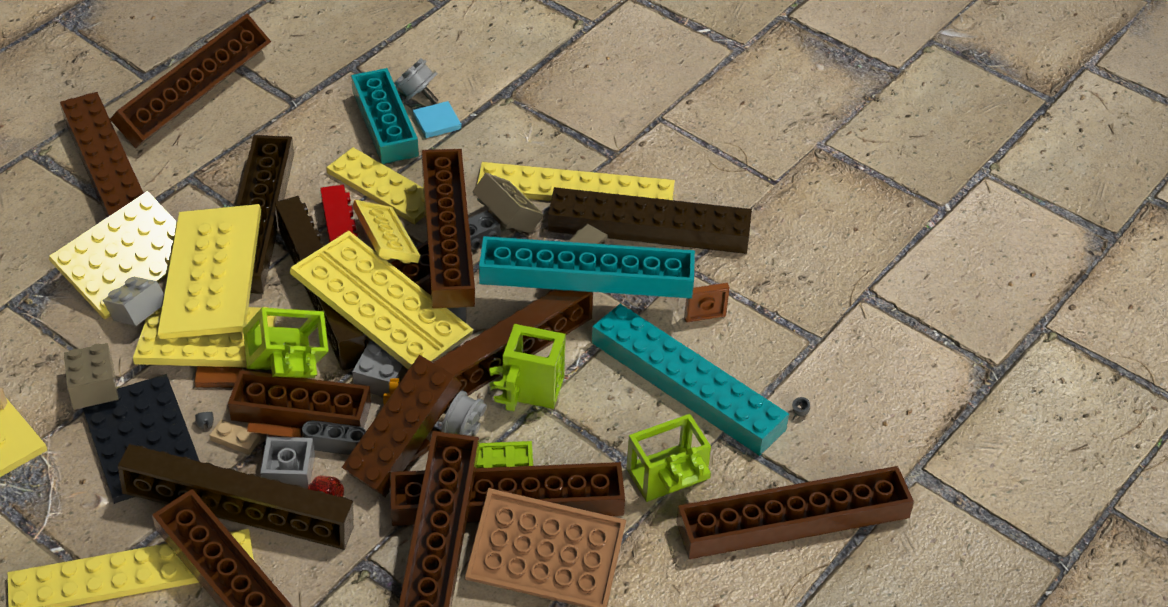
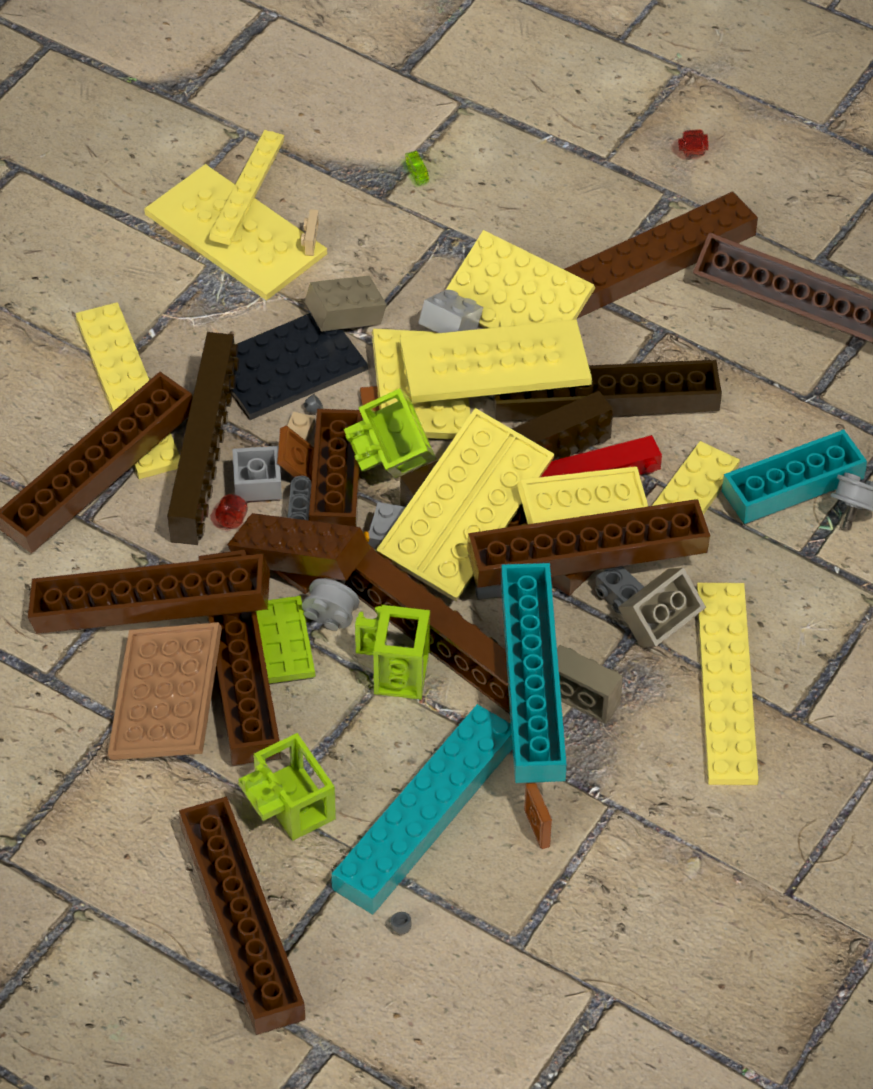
camera: 85 degrees right, 5 degrees up
medium azure tile [413,101,462,138] -> none
dark brown brick [548,187,752,254] -> none

